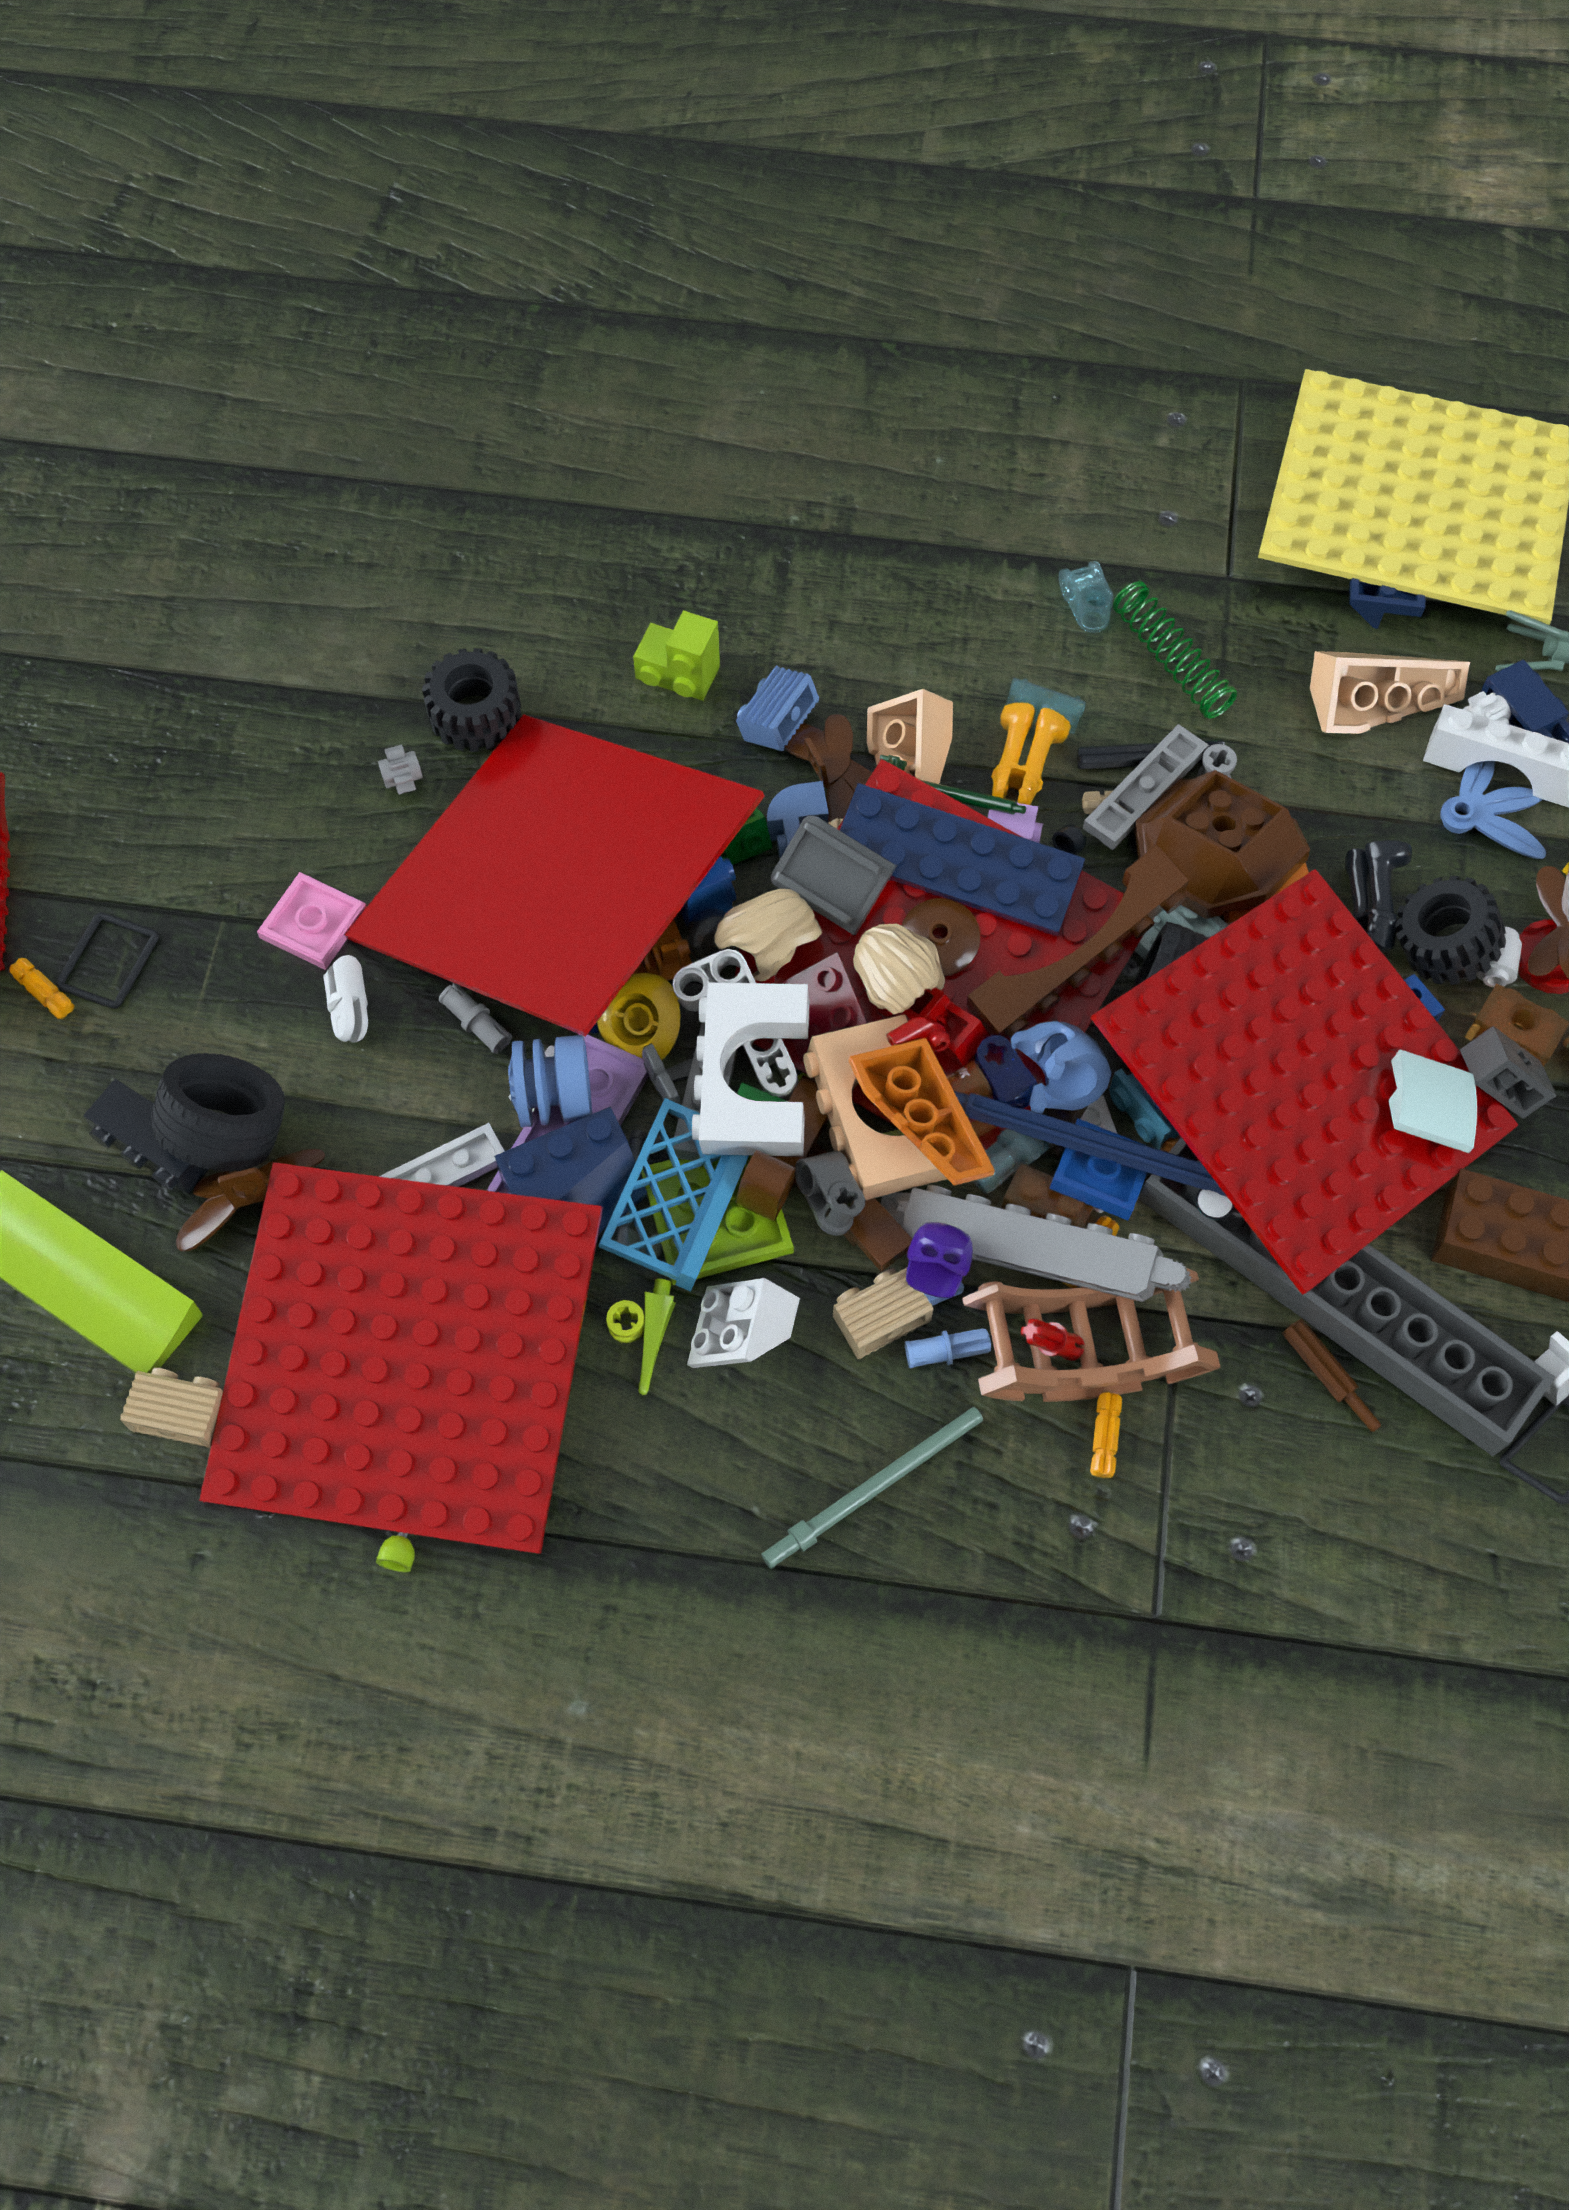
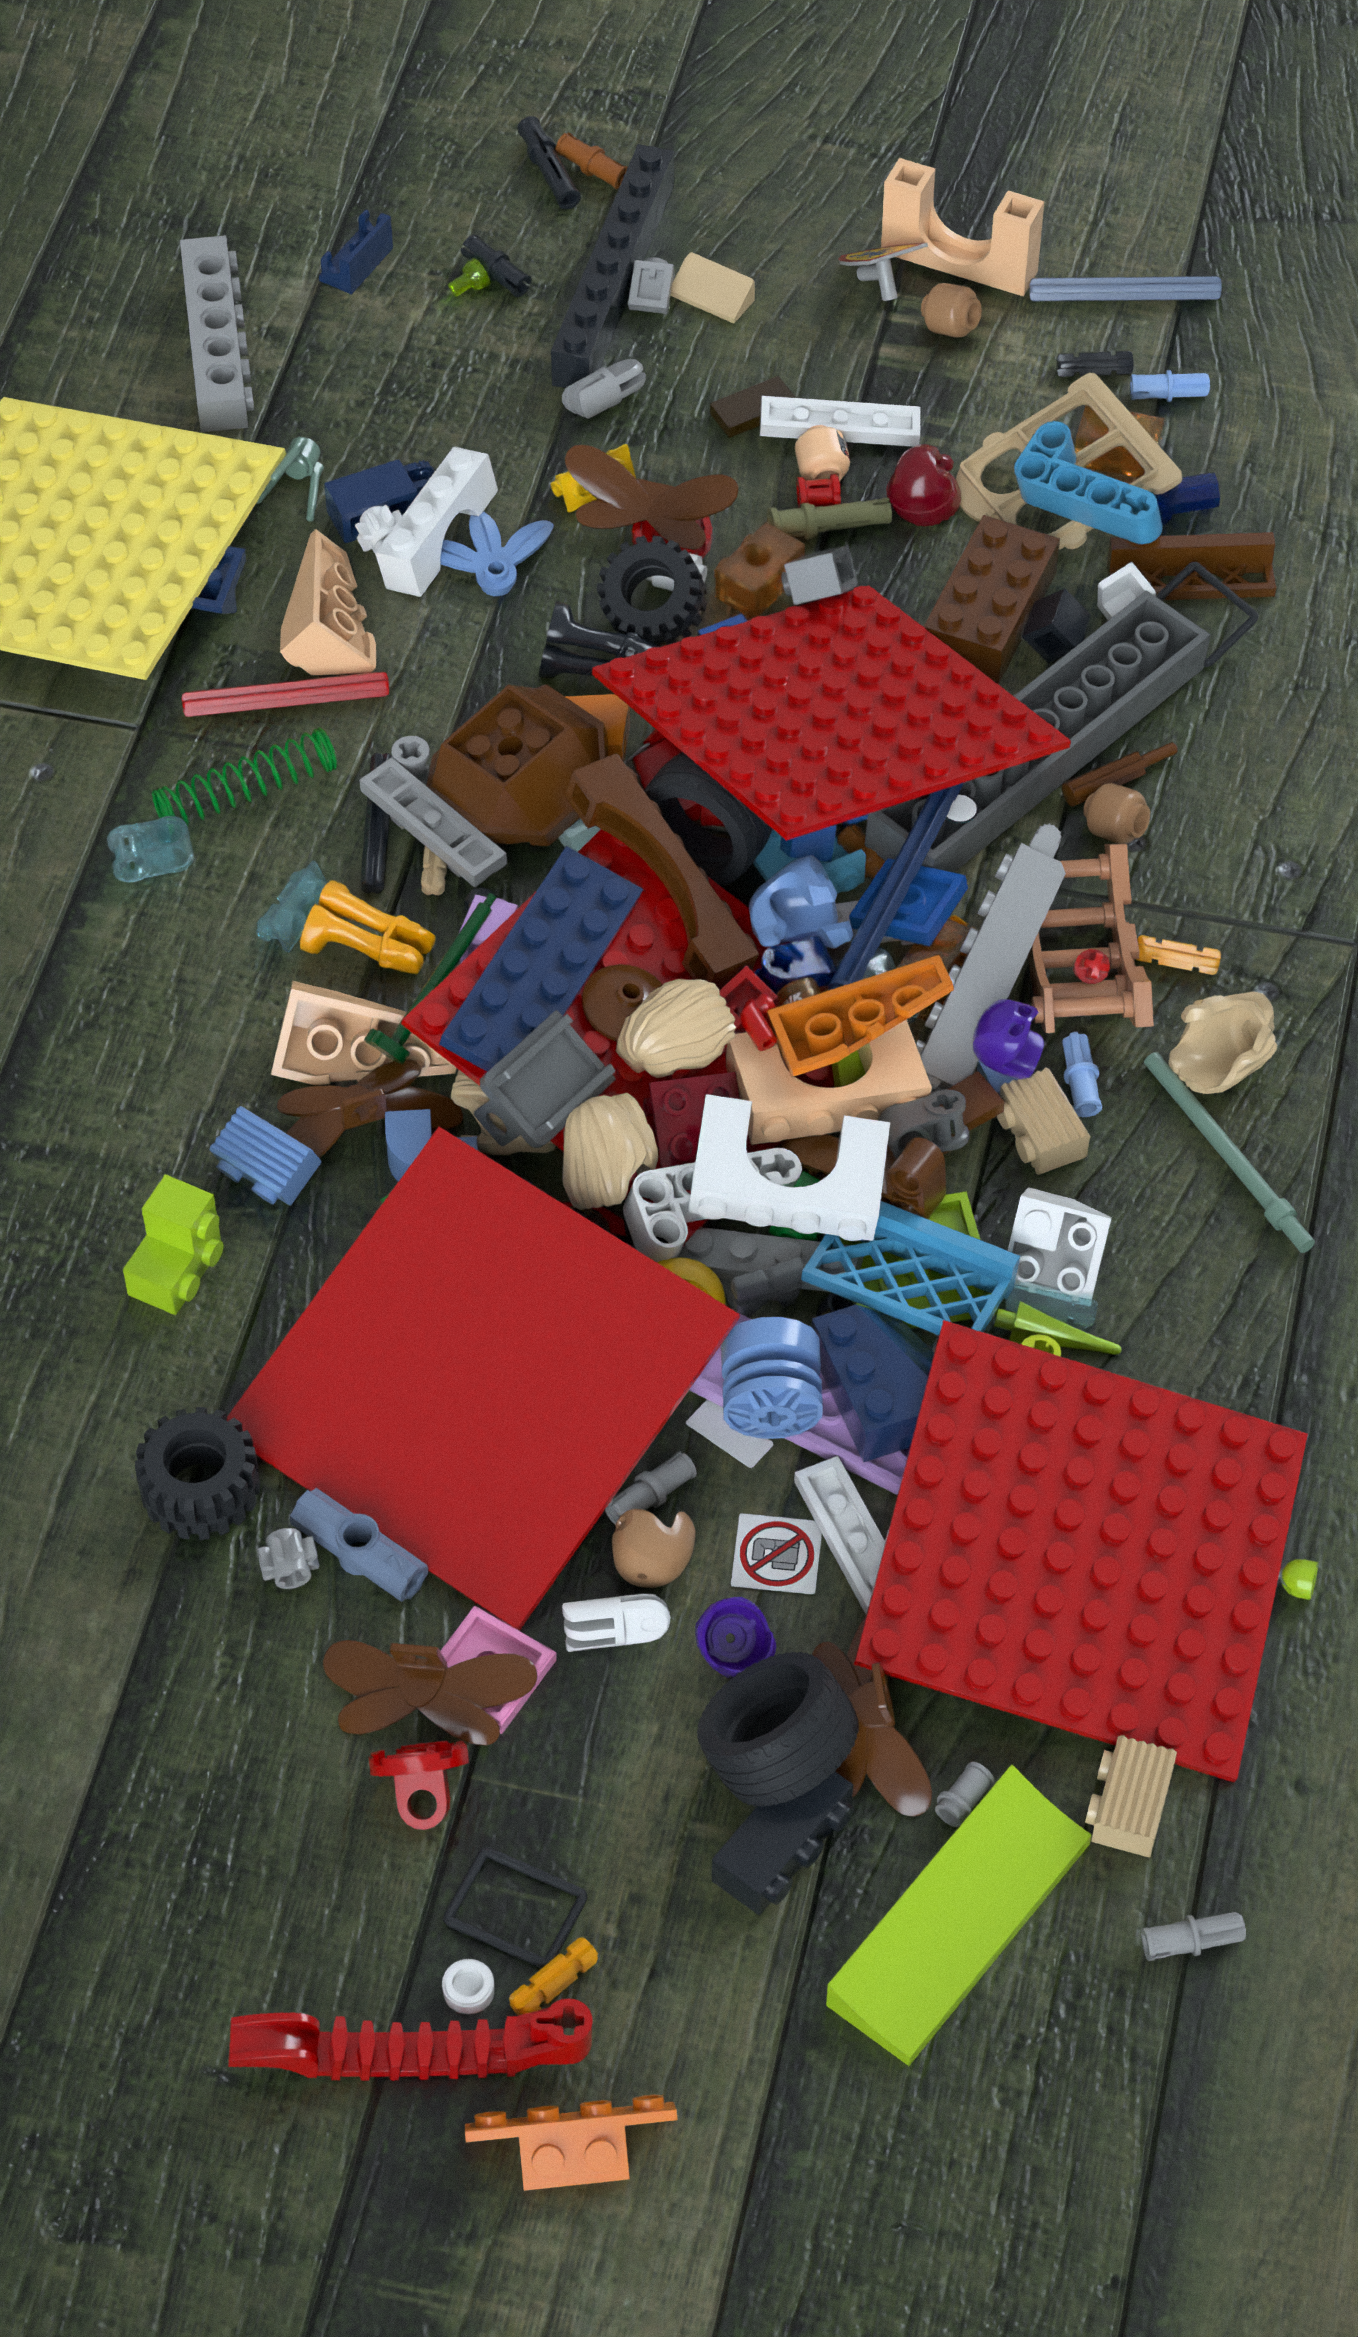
camera: 85 degrees left, 10 degrees down
light aqua slope [1388,1049,1477,1153] -> none
none -> axle [182,672,390,717]
none -> sand blue piece [290,1488,428,1602]
none -> reddish brown piece [323,1640,537,1746]
none -> red tile [368,1741,469,1830]
none -> white tile [442,1959,494,2014]
none -> medium nougat helmet [612,1509,696,1588]
none -> dark purple helmet [695,1597,777,1679]
none -> sticker [731,1513,822,1595]
none -> light grey pin [935,1762,995,1827]
none -> clear light blue axle [1006,1284,1098,1327]
none -> black brick [1022,588,1091,663]
none -> medium nougat head [1084,783,1150,844]
none -> light grey axle [1141,1912,1246,1961]
none -> tan hair [1169,992,1277,1094]

